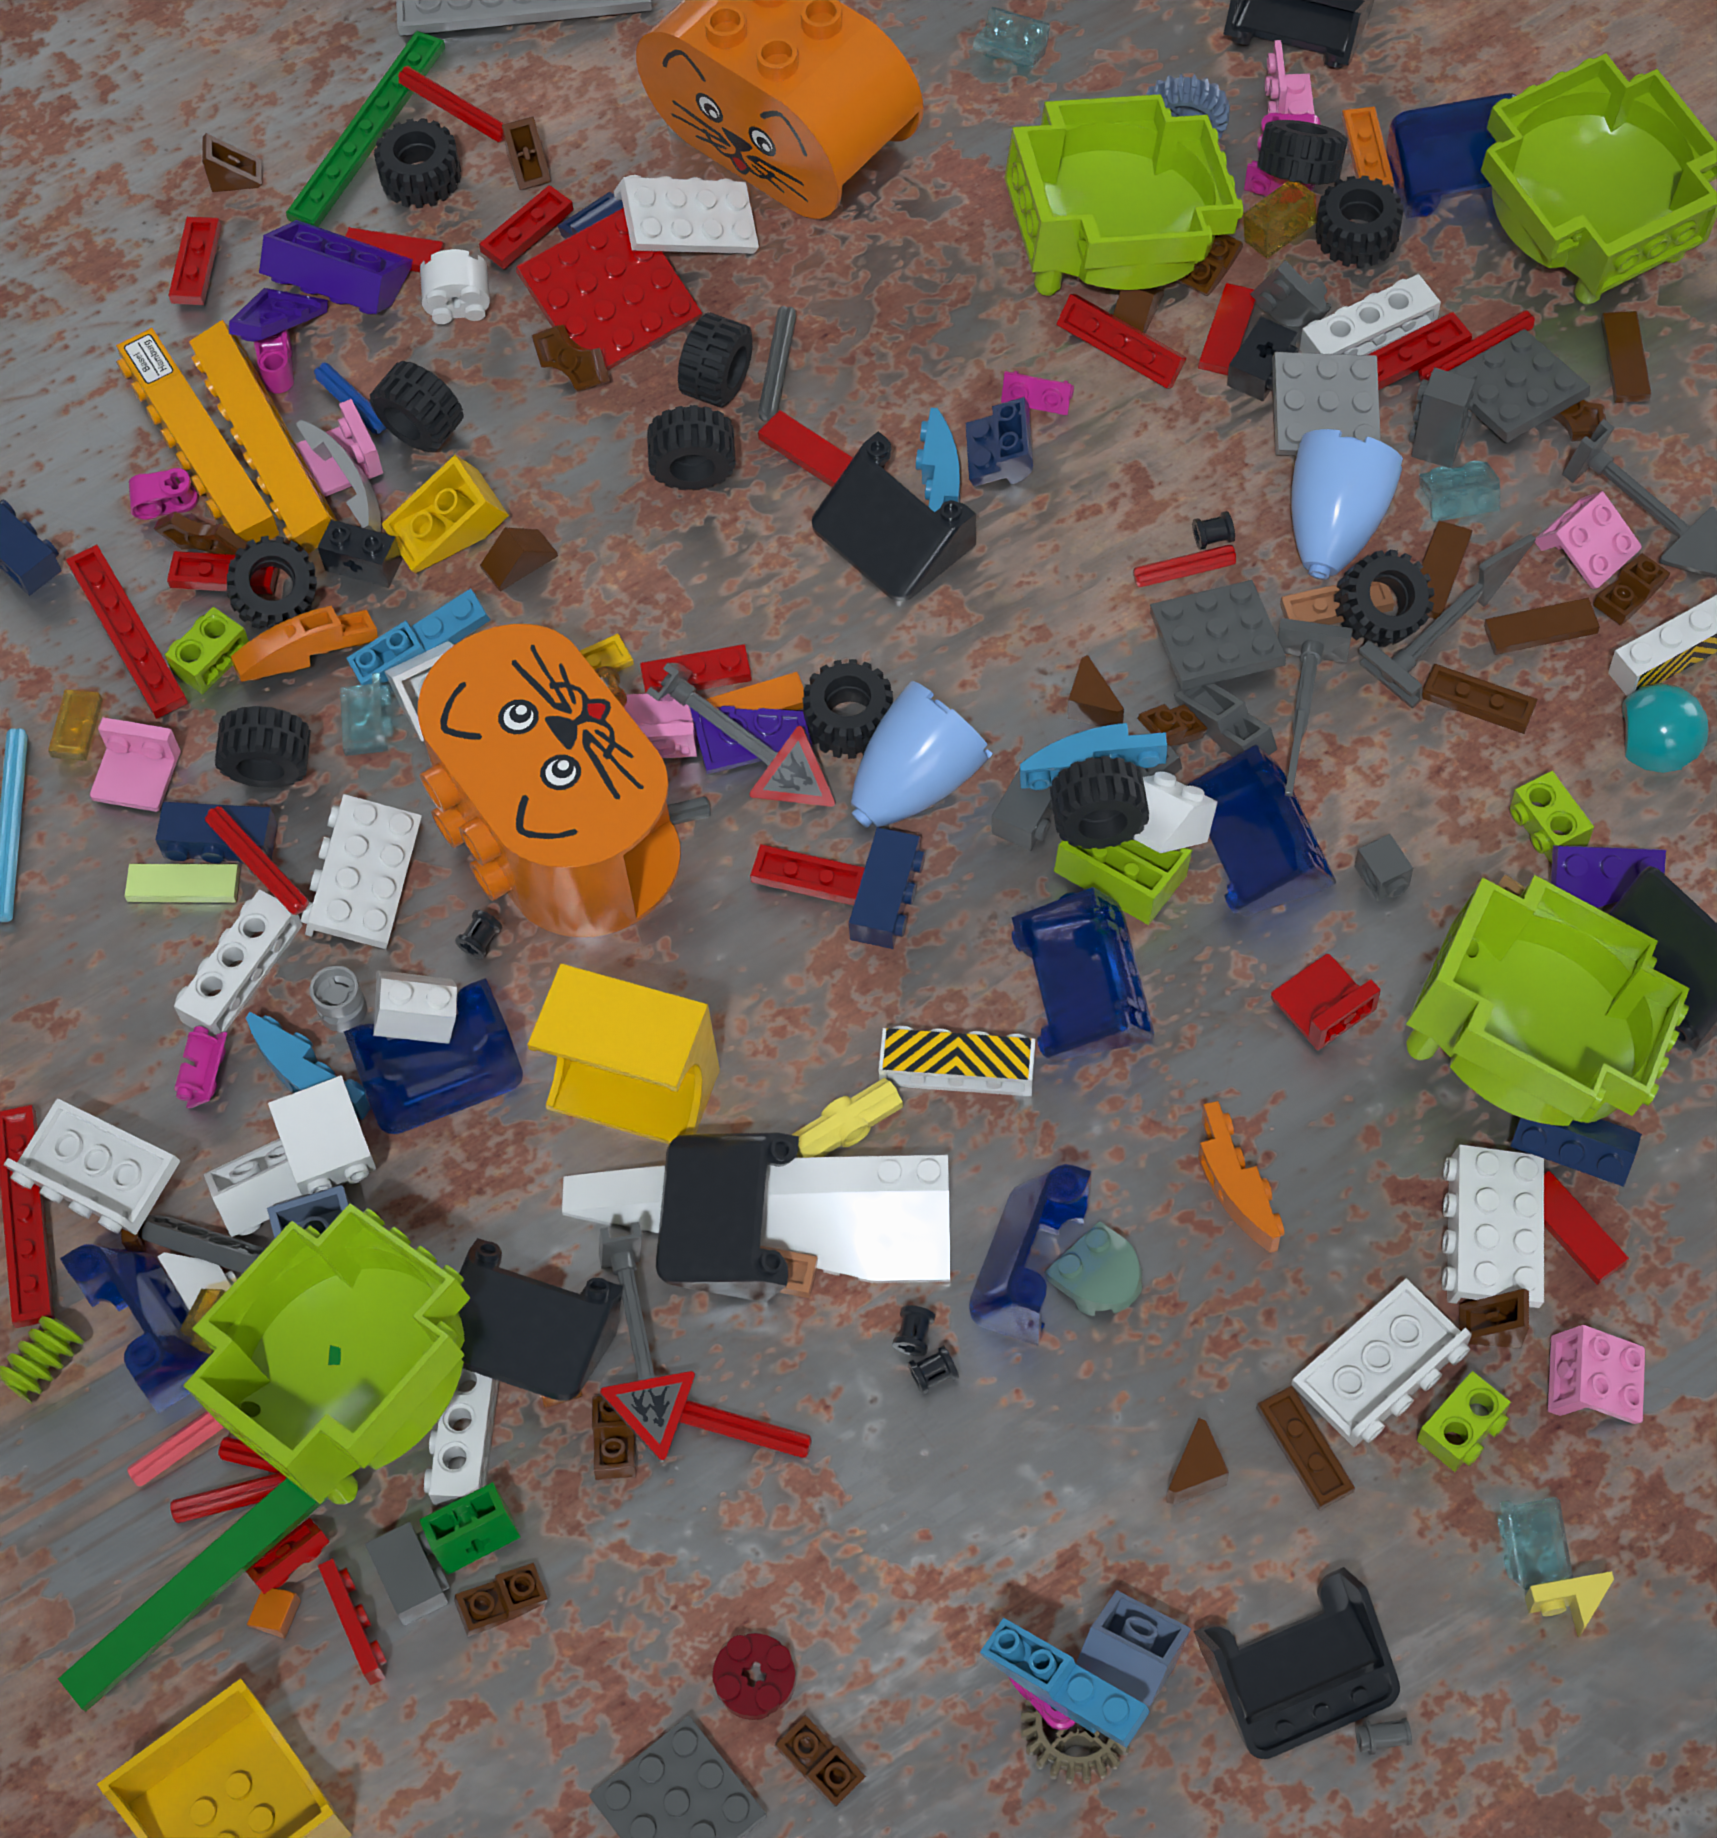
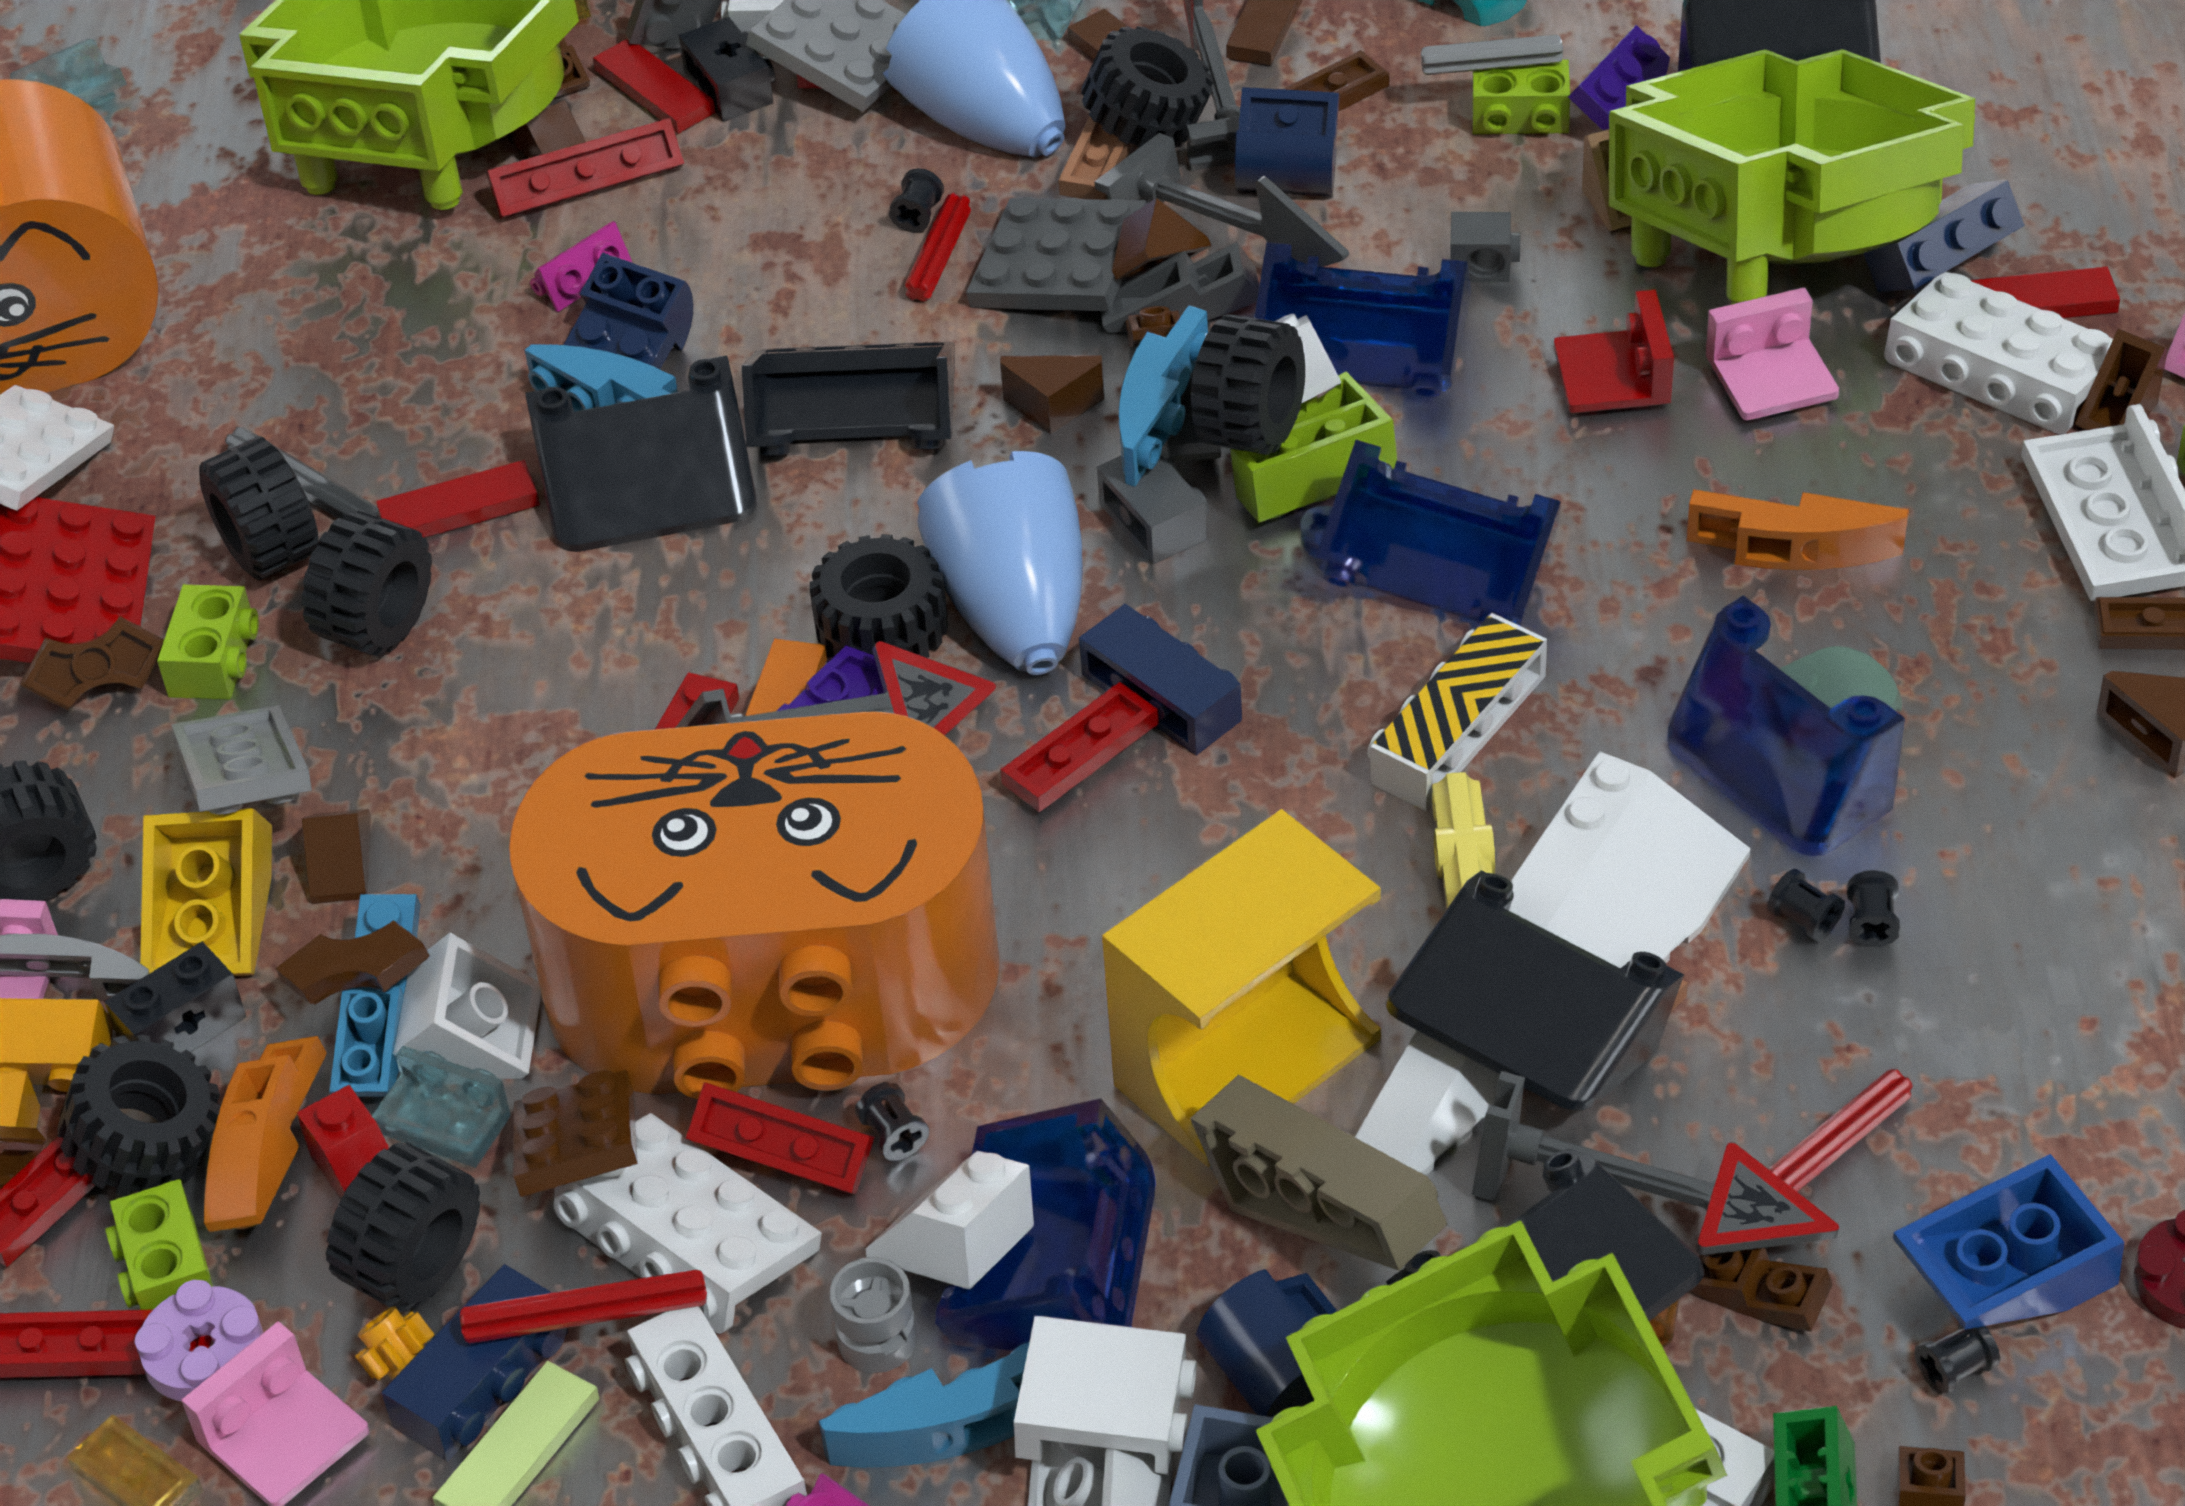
camera: 60 degrees left, 15 degrees down
none -> lavender plate [135,1280,263,1401]
none -> lime brick [157,584,259,700]
none -> light grey plate [171,705,312,814]
none -> reddish brown tile [275,920,430,1005]
none -> red slope [296,1085,389,1199]
none -> light orange gear [355,1306,435,1380]
none -> reddish brown plate [513,1070,638,1197]
none -> red plate [685,1082,875,1194]
none -> black windscreen [742,341,955,455]
none -> reddish brown slope [1112,198,1211,280]
none -> dark tan wedge [1190,1074,1447,1271]
none -> dark blue brick [1195,1269,1337,1418]
none -> dark blue brick [1235,87,1340,197]
none -> light grey axle [1421,35,1563,75]
none -> bright pink bracket [1706,287,1839,420]
none -> blue slope [1893,1154,2124,1330]
none -> black bush [1914,1323,2000,1394]

